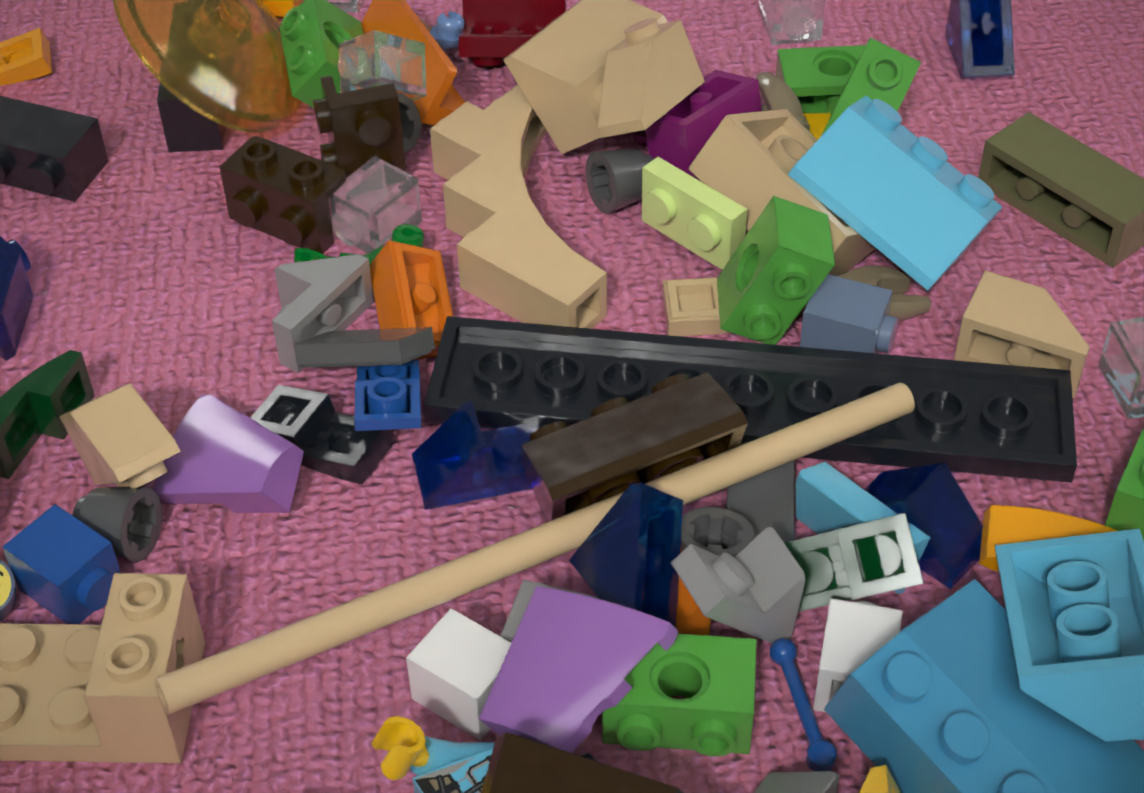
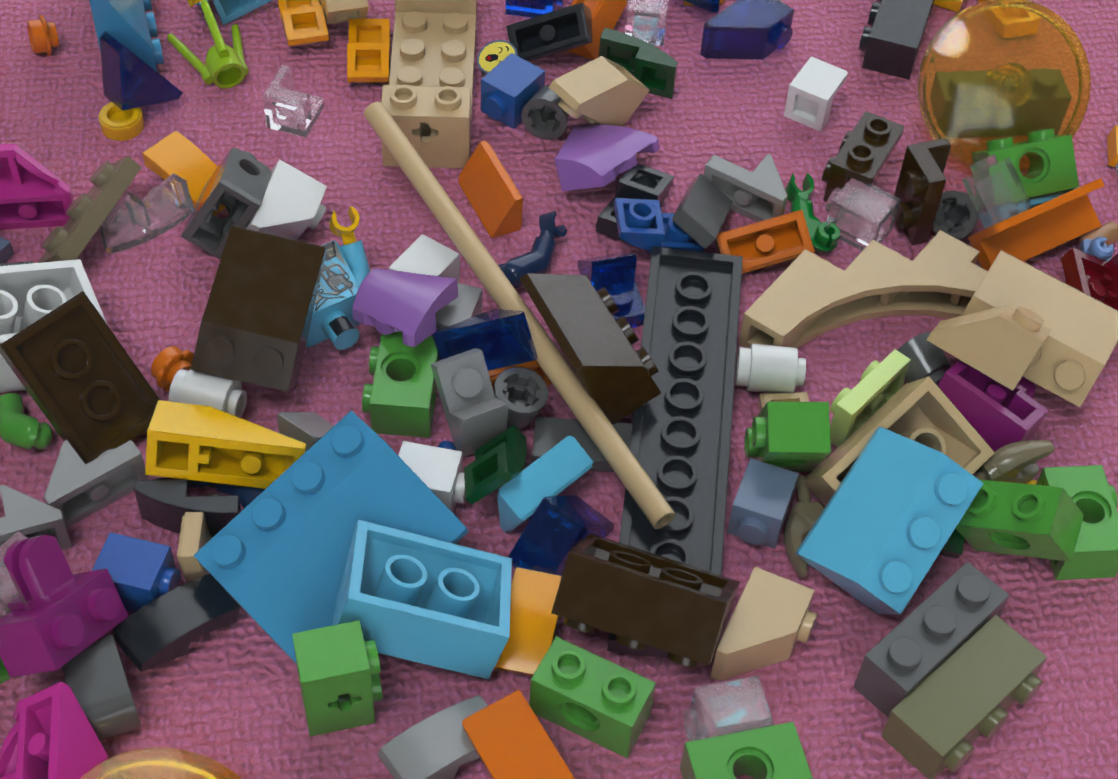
camera: 85 degrees right, 5 degrees up
none -> orange slope [458,140,523,238]
none -> dark blue arm [498,211,567,288]
none -> dark brown slope [551,533,740,667]
none -> white brick [735,343,806,393]
none -> white panel [784,56,848,132]
none -> dark grey arch [854,561,1010,717]

